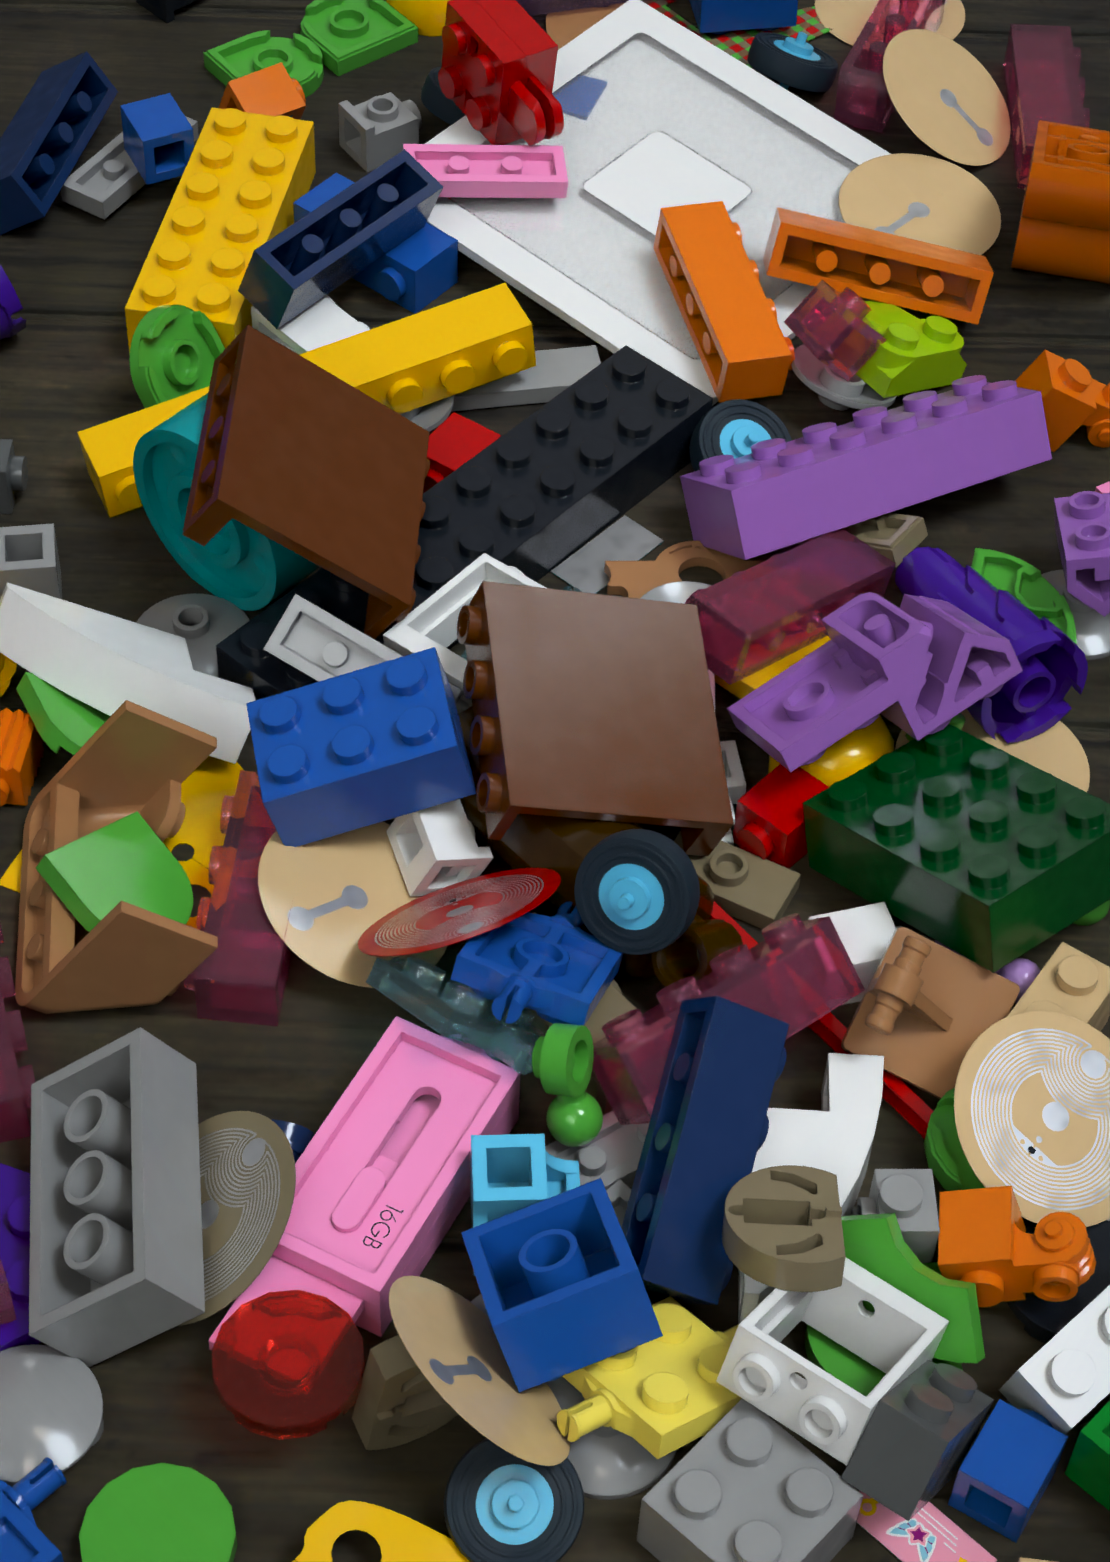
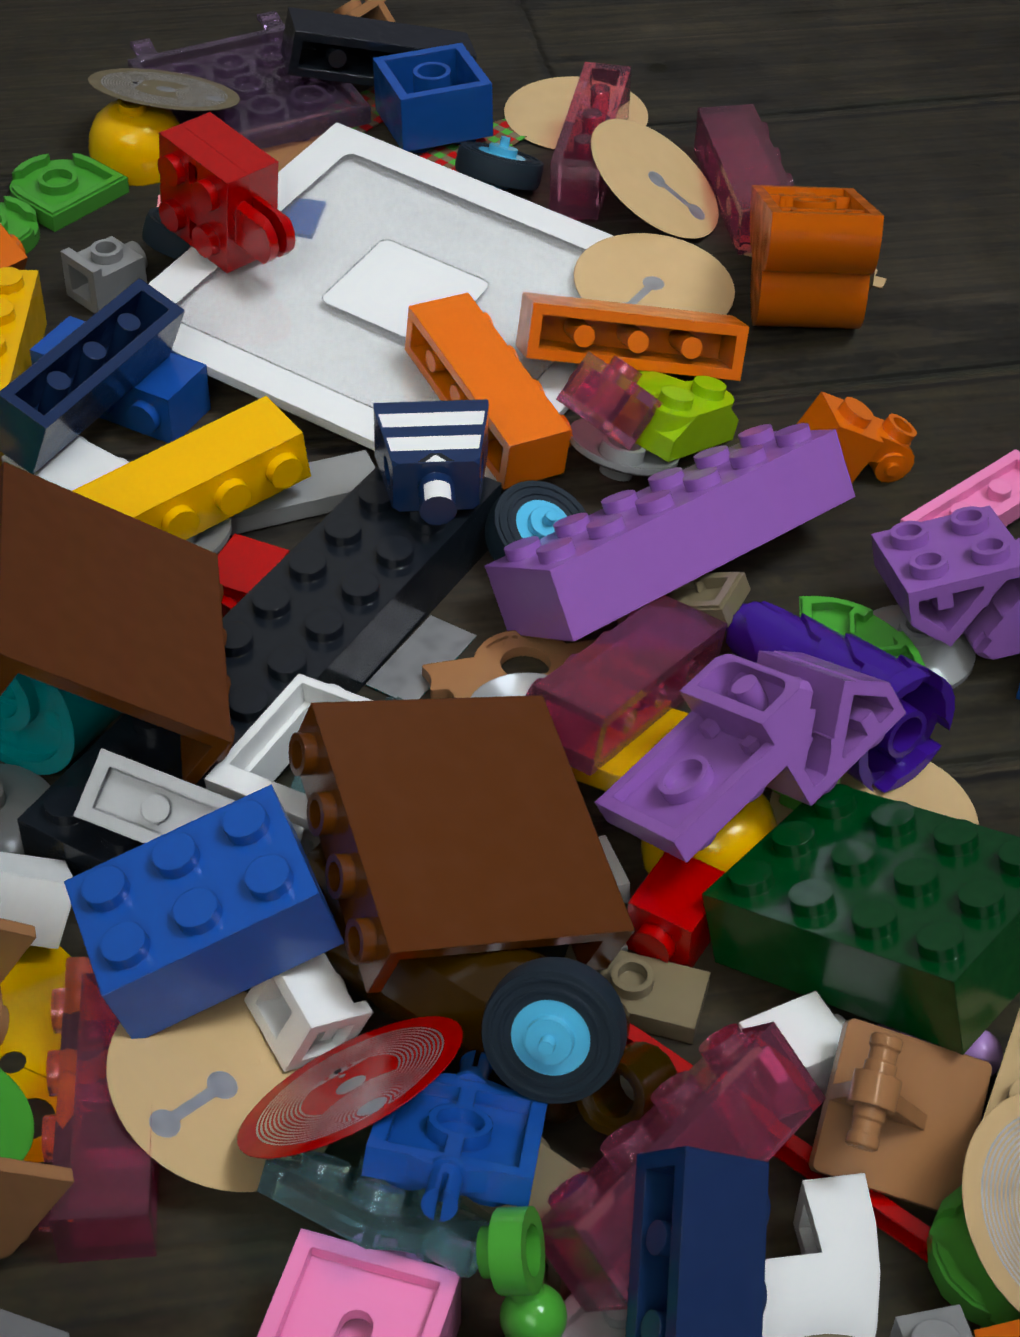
camera: 10 degrees left, 5 degrees down
bright pink plate [403,144,568,199] -> none
none -> dark blue torso [373,399,489,525]

